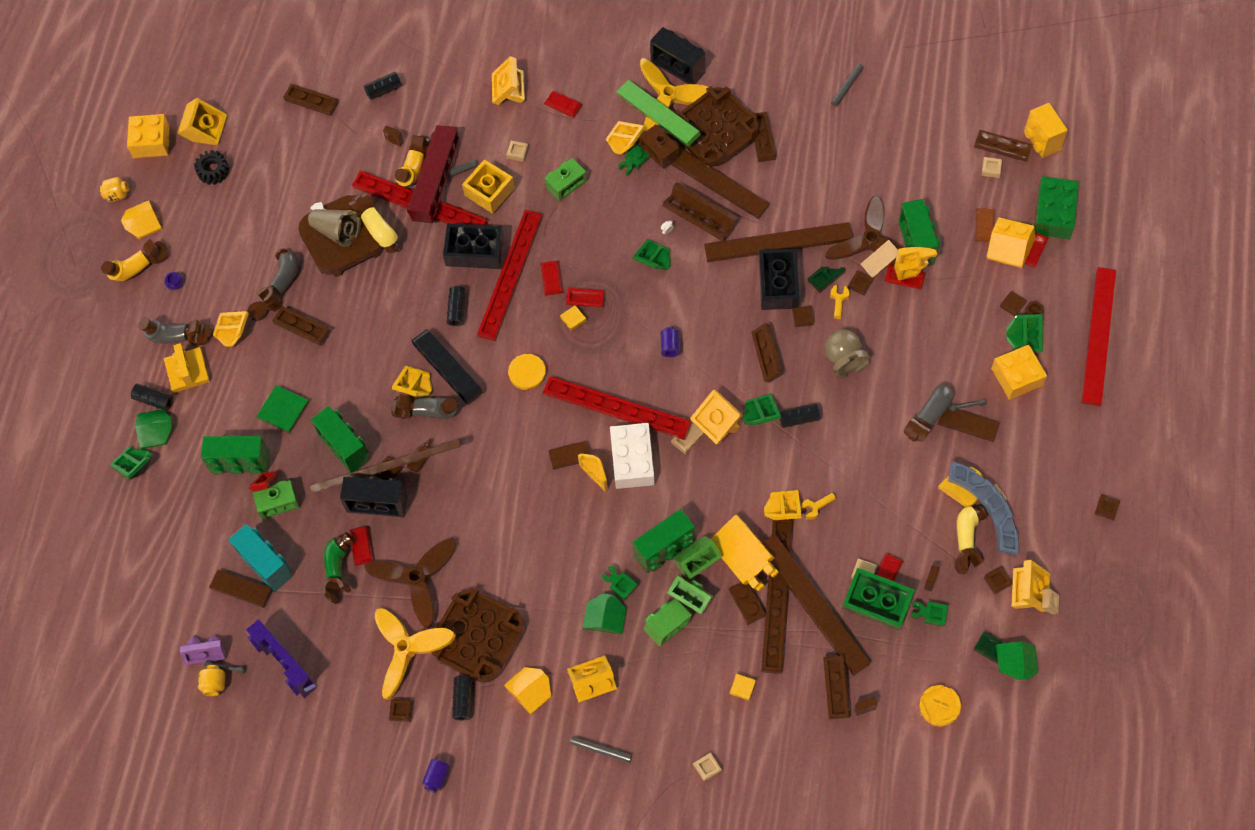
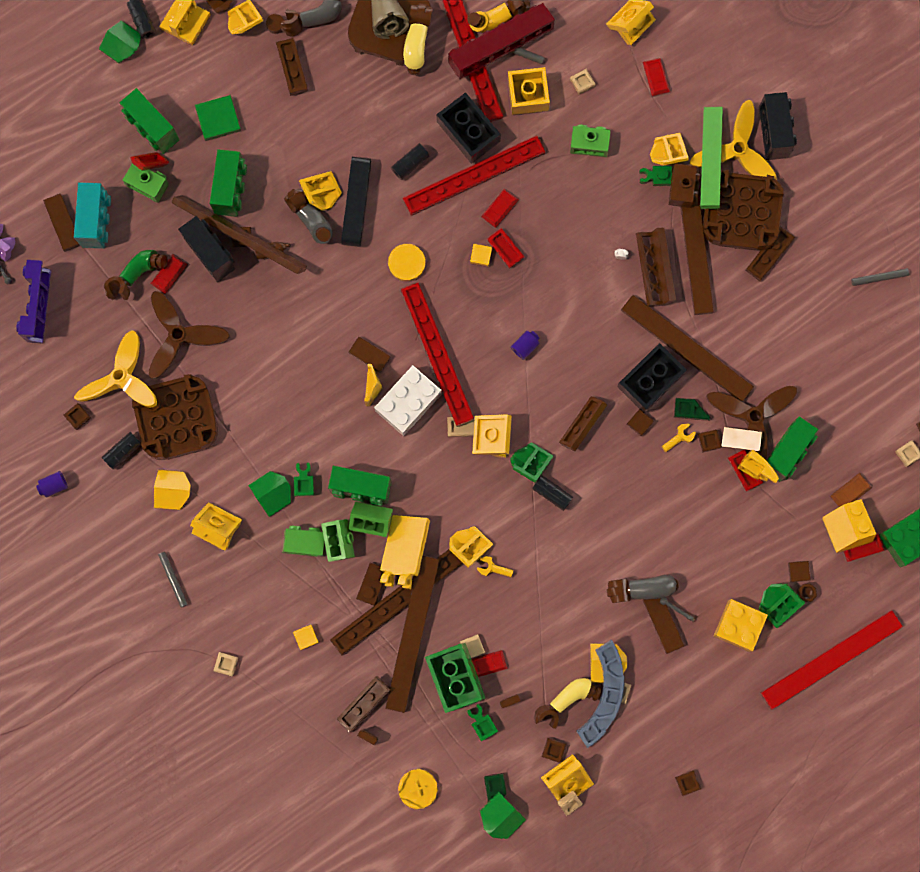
camera: 45 degrees right, 15 degrees up
green slope [110,447,152,480] -> none
green slope [633,239,671,270] -> none
dark tan tile [824,329,870,378] -> none

